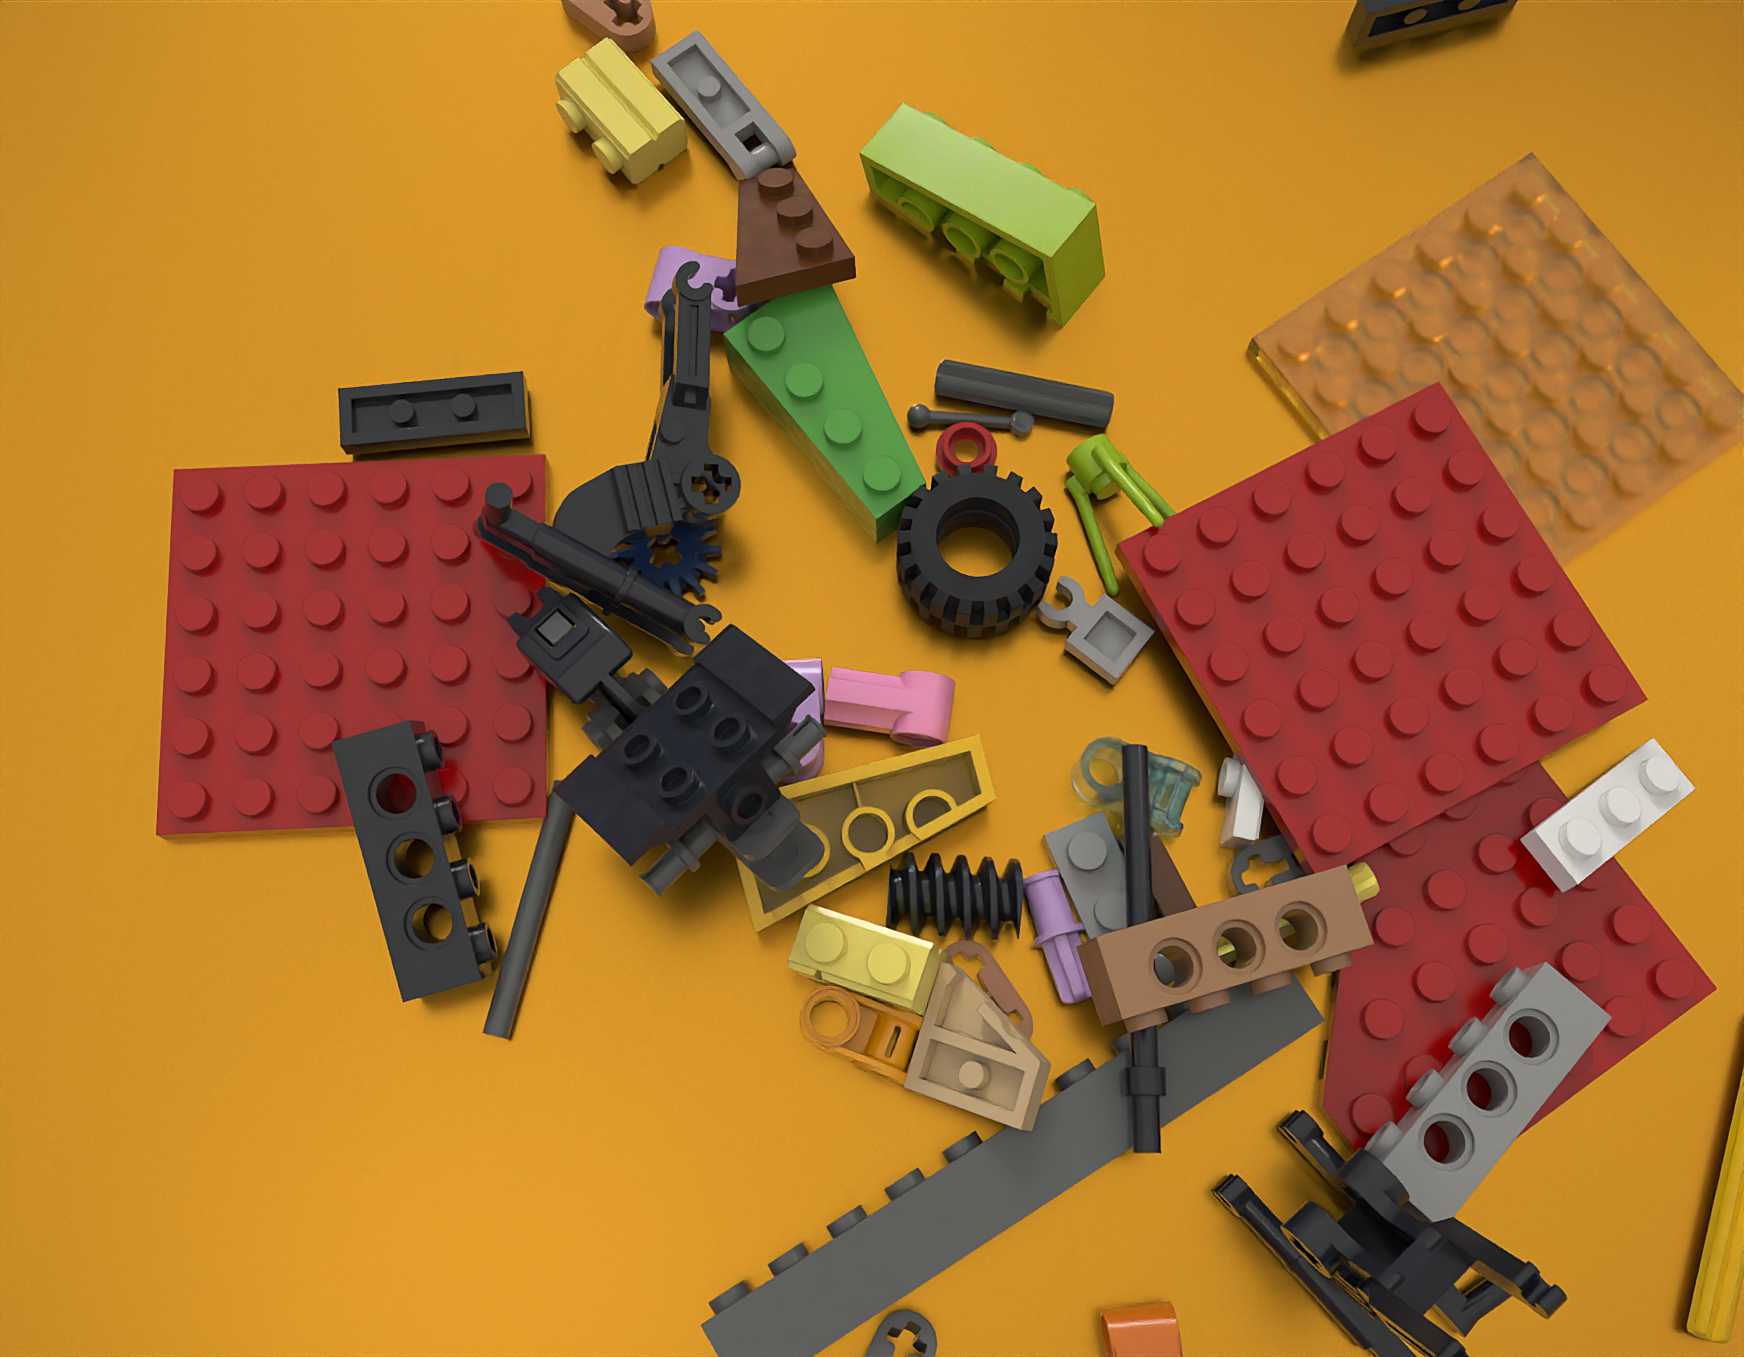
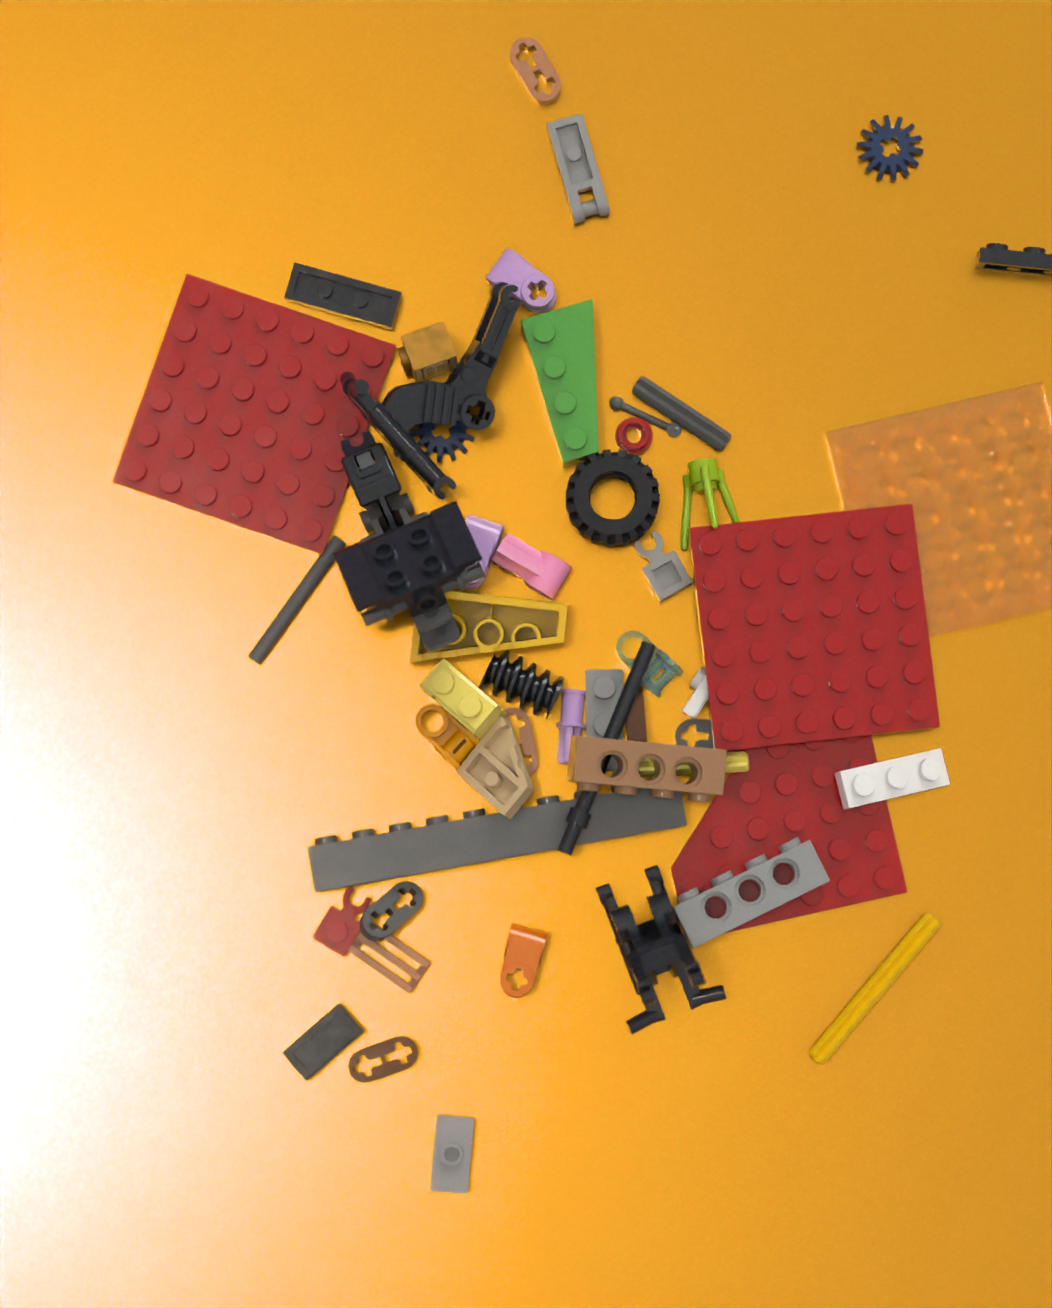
camera: 25 degrees right, 10 degrees up
black brick [331,720,498,1002] -> none
light yellow brick [555,37,688,185] -> none
reddish brown wing [735,167,856,307] -> none
lime wedge [859,103,1106,327] -> none
none -> pearl gold brick [397,321,457,382]

